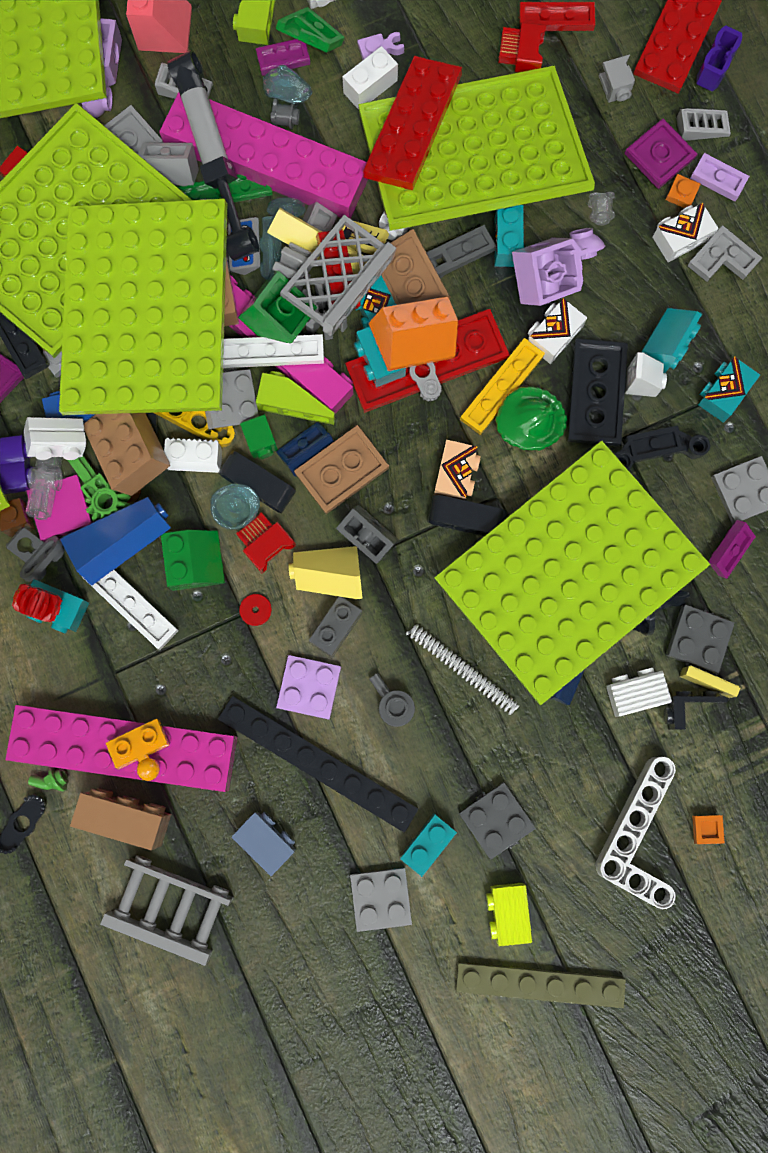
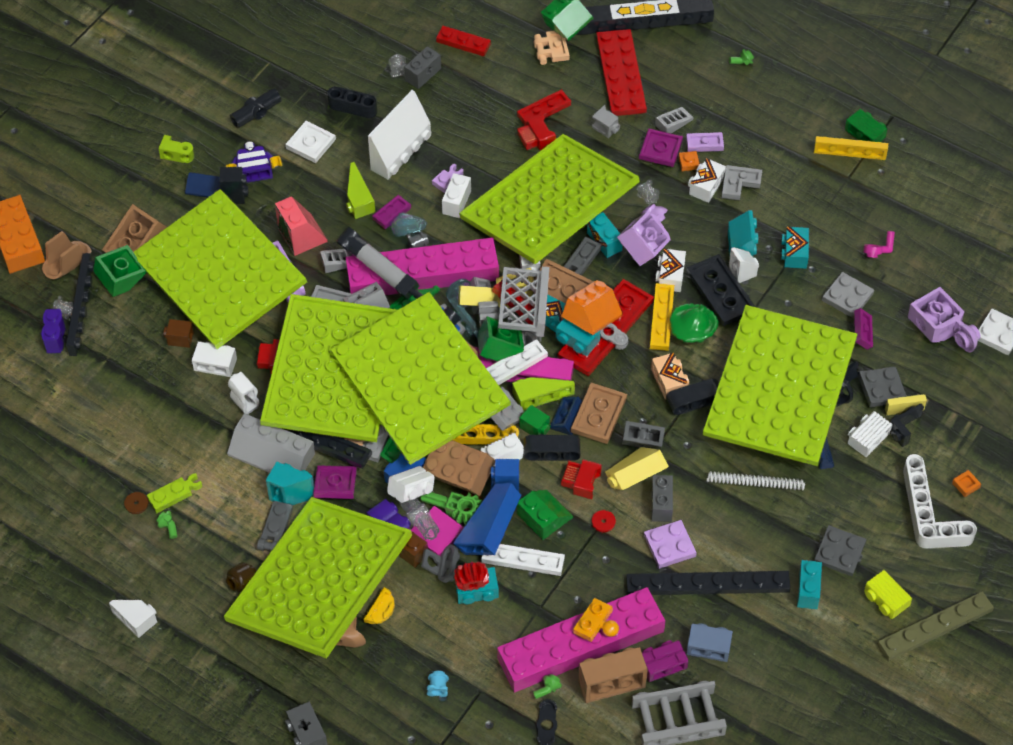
camera: 30 degrees left, 25 degrees down
clear light blue hat [210,484,260,530] -> none
green wing [276,7,345,53] -> none
light grey plate [350,867,412,932] -> none
red plate [363,56,462,190] -> none
dark grey piece [369,673,415,727] -> none
black plate [614,425,711,471] -> none
dark purple brick [696,25,742,91] -> none
none -> blue brick [491,459,519,492]
none -> magenta brick [642,640,688,682]

